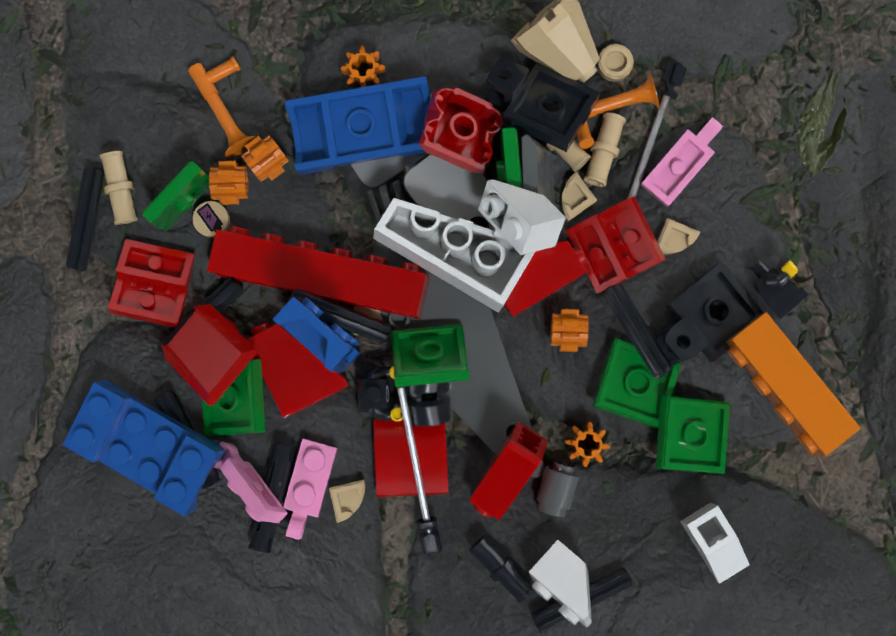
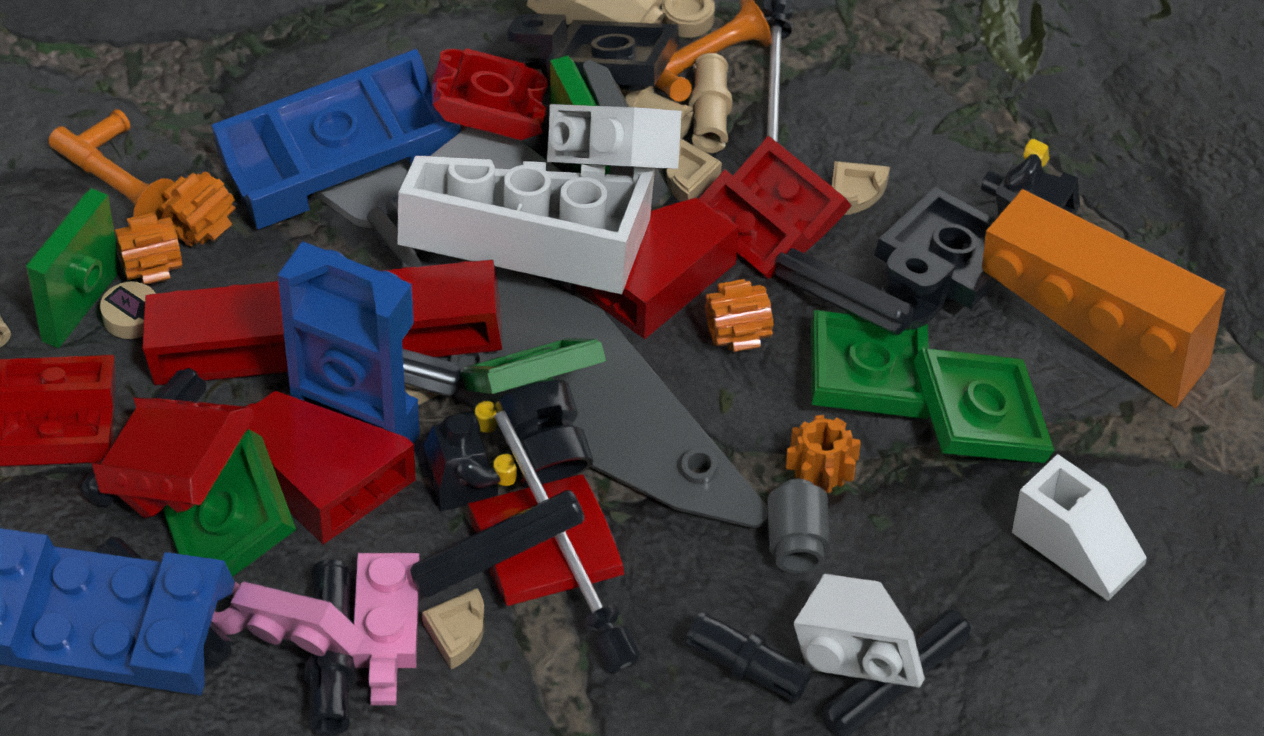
camera: 20 degrees left, 35 degrees down
orange gear [341,46,386,88] -> none
red slope [469,421,549,521] -> none
bright pink plate [640,117,723,207] -> none
none -> black axle [410,490,585,597]

